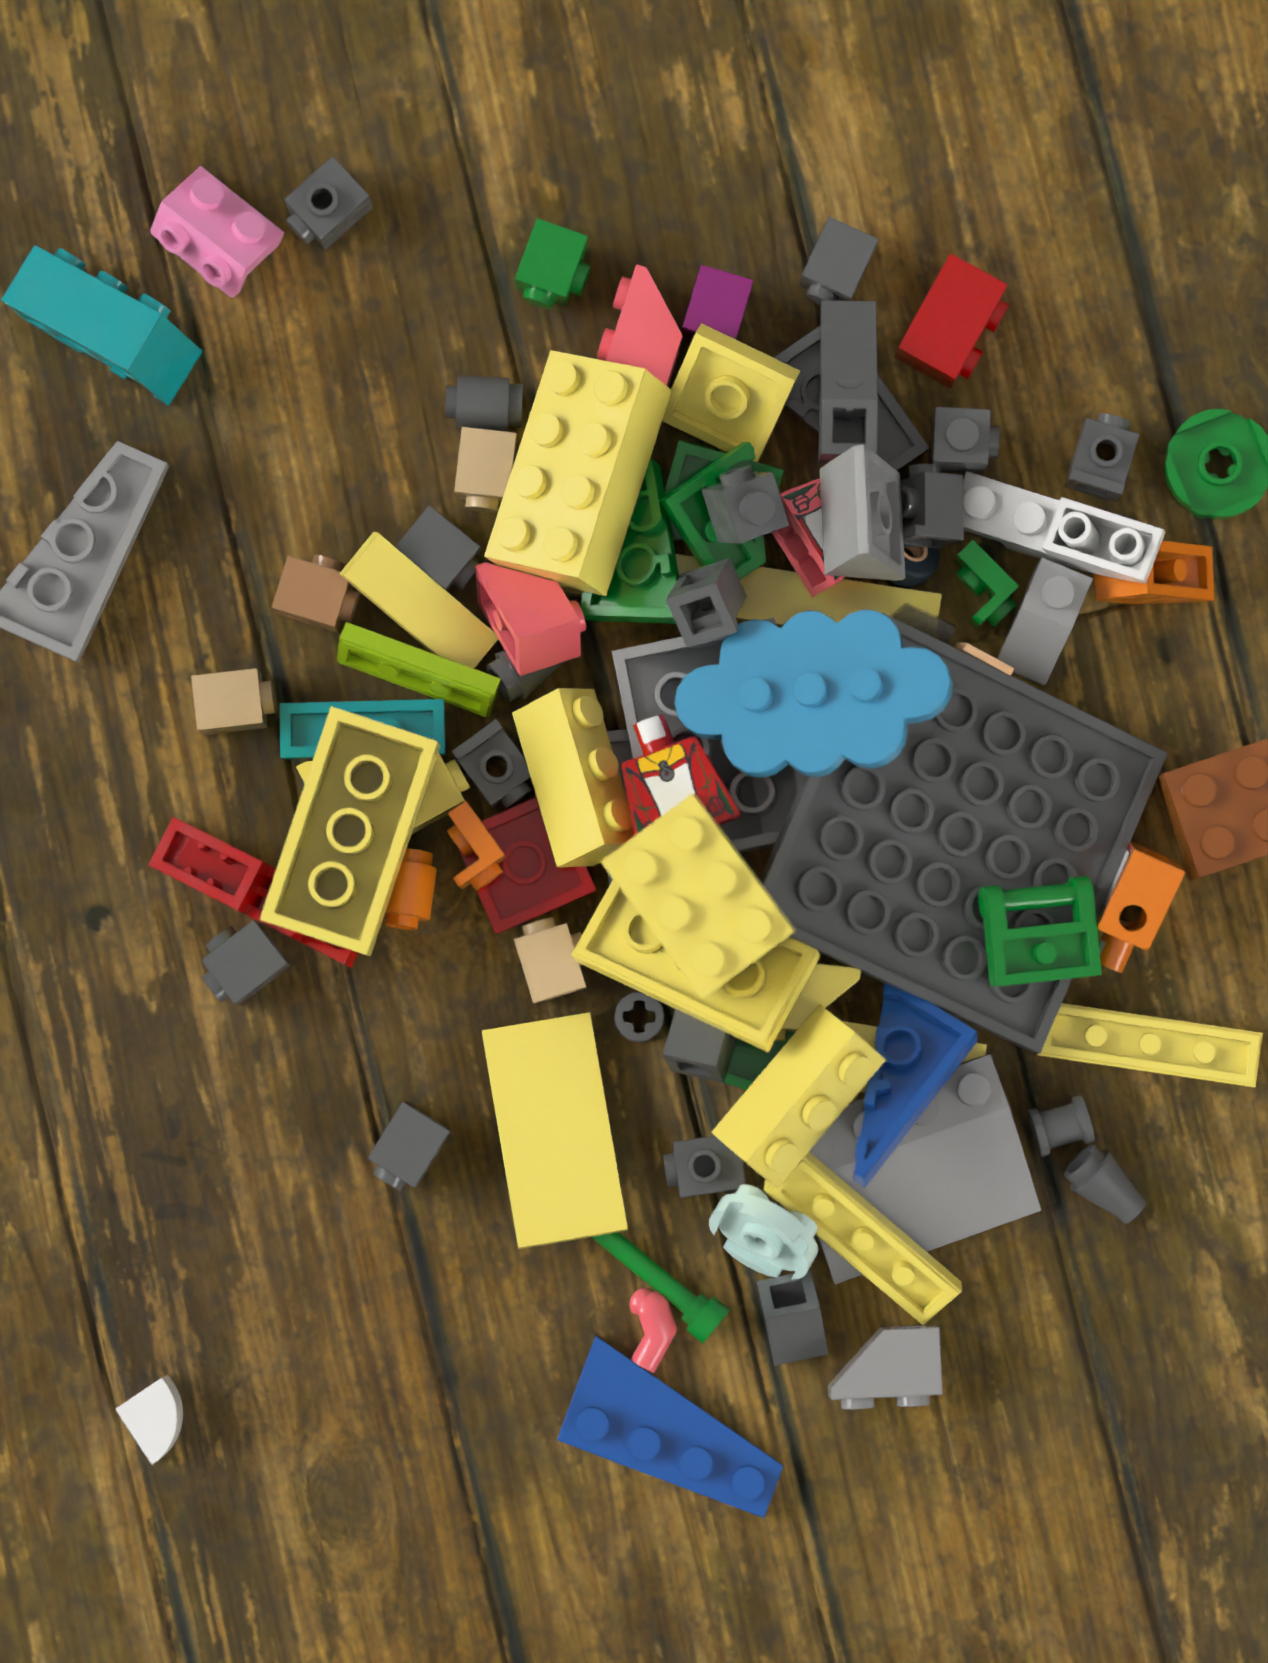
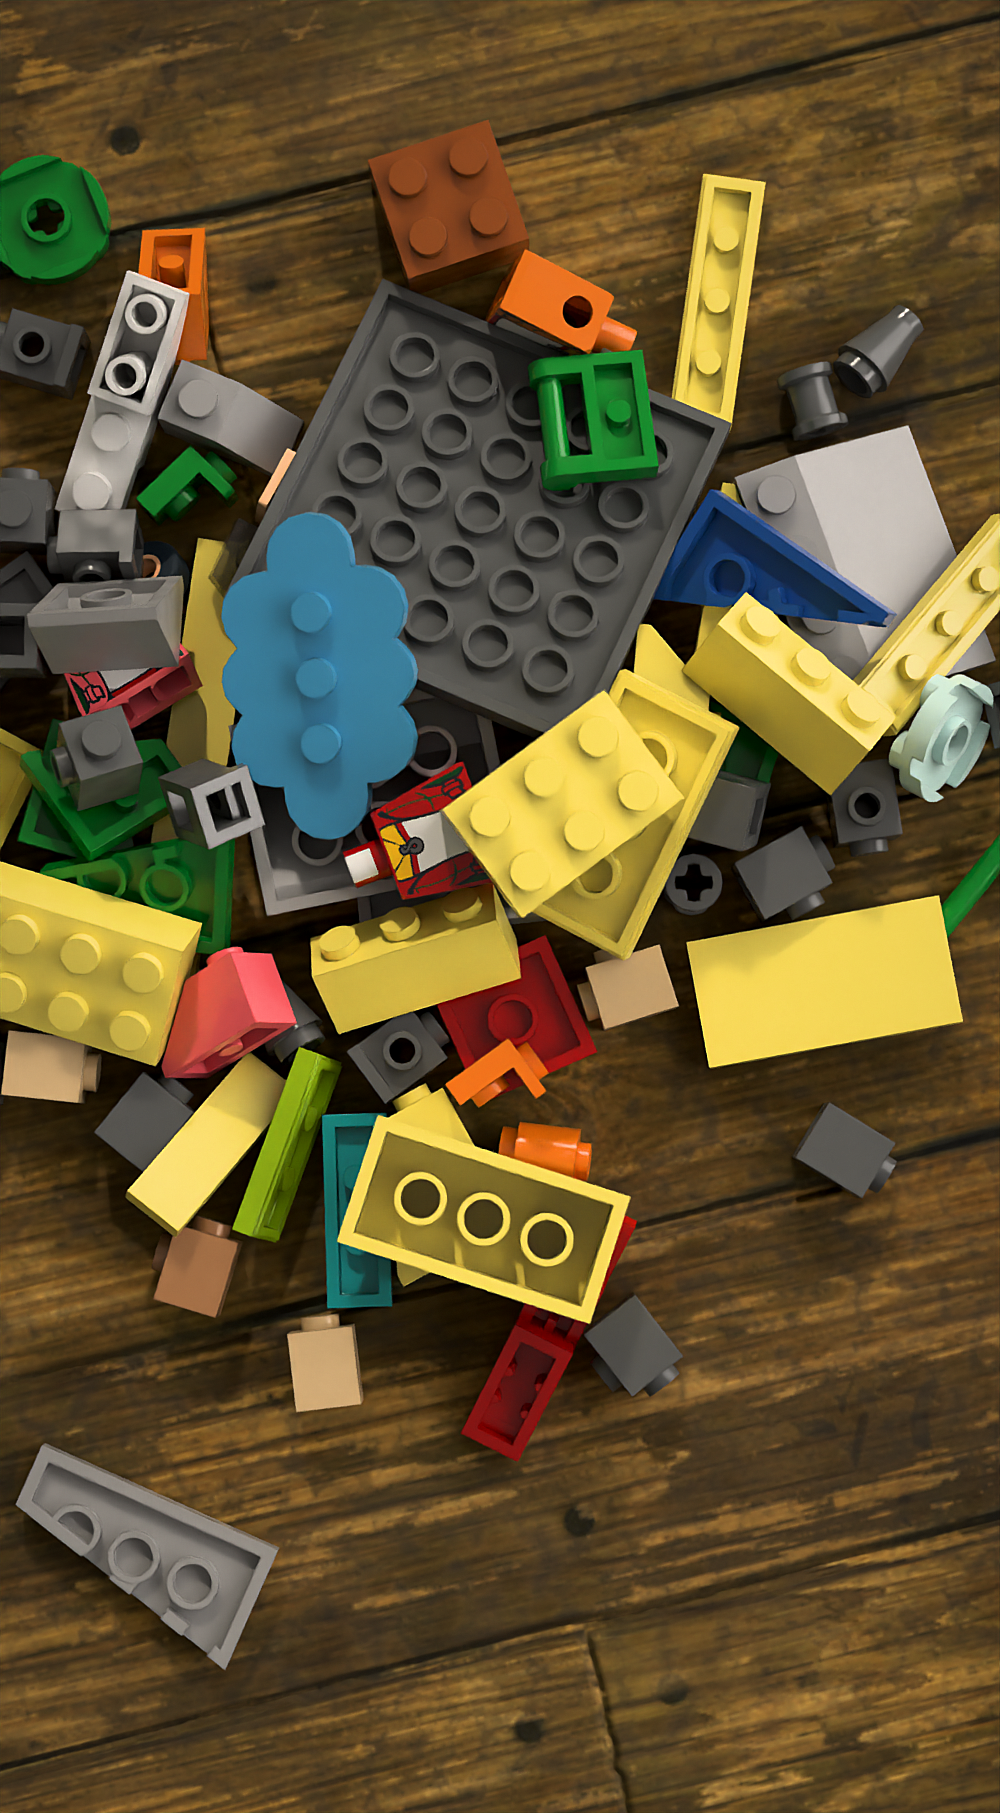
camera: 85 degrees left, 0 degrees up
none -> dark grey brick [730,826,835,924]

